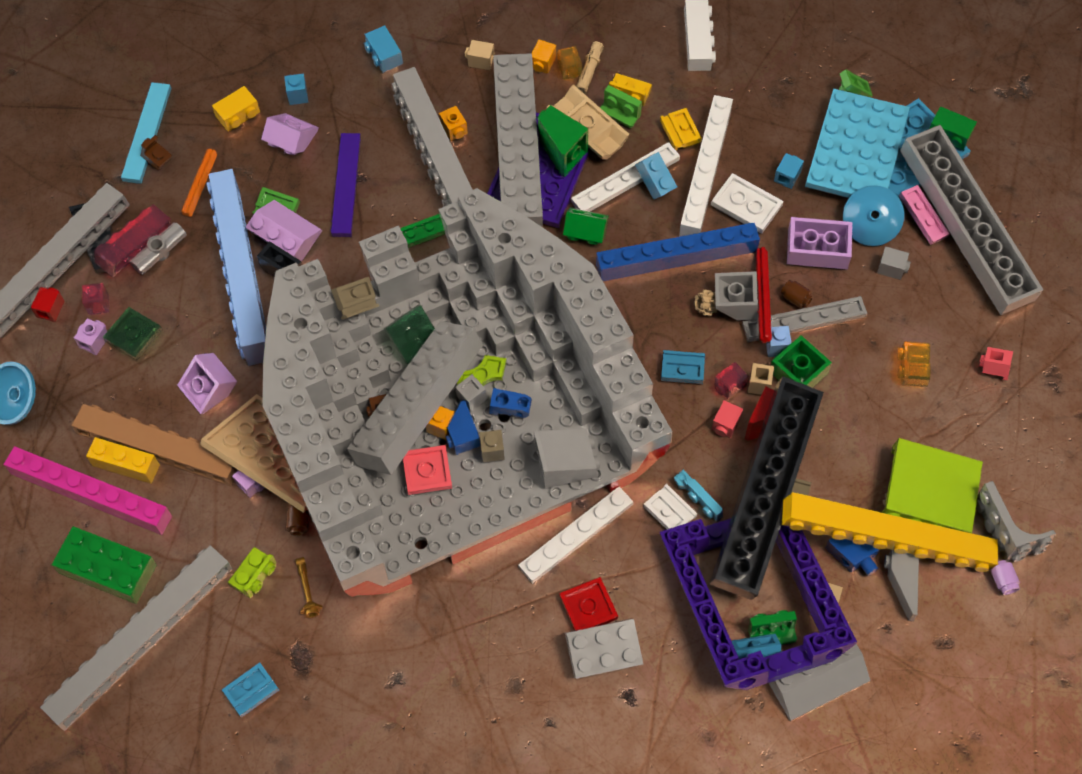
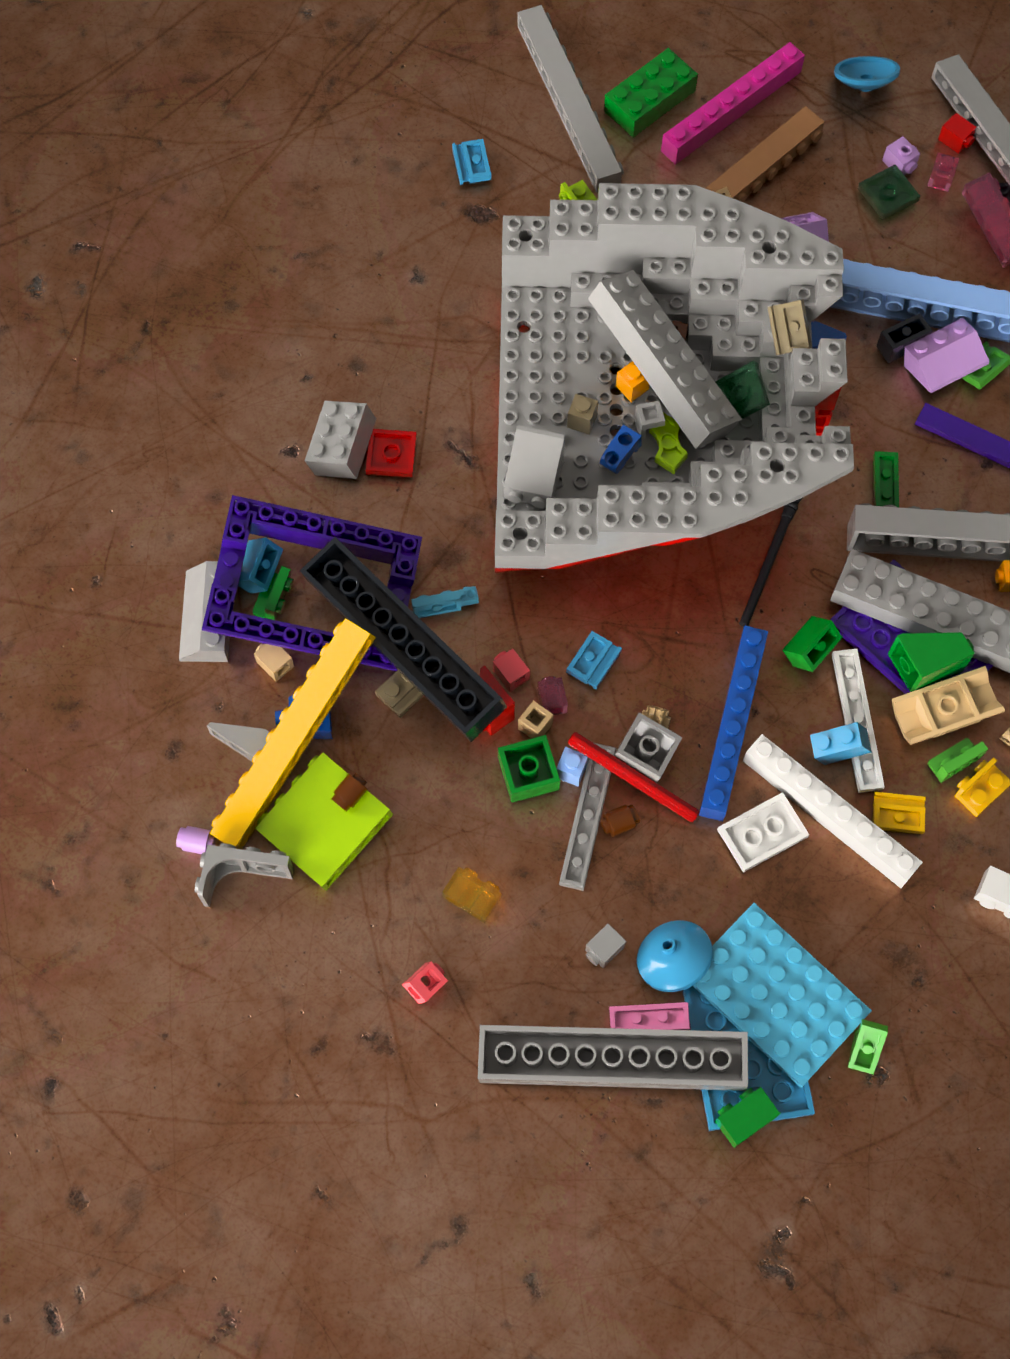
camera: 115 degrees right, 5 degrees up
yellow brick [86,437,160,484] -> none
light grey piece [129,222,187,275] -> none
coral plate [403,445,452,495] -> none
blue slope [445,400,481,455] -> none
white plate [518,486,633,584] -> none
white plate [644,484,697,529] -> none
dark azure brick [774,153,804,189] -> none
lavender brick [787,217,852,269] -> none
none -> reddish brown brick [331,773,368,812]

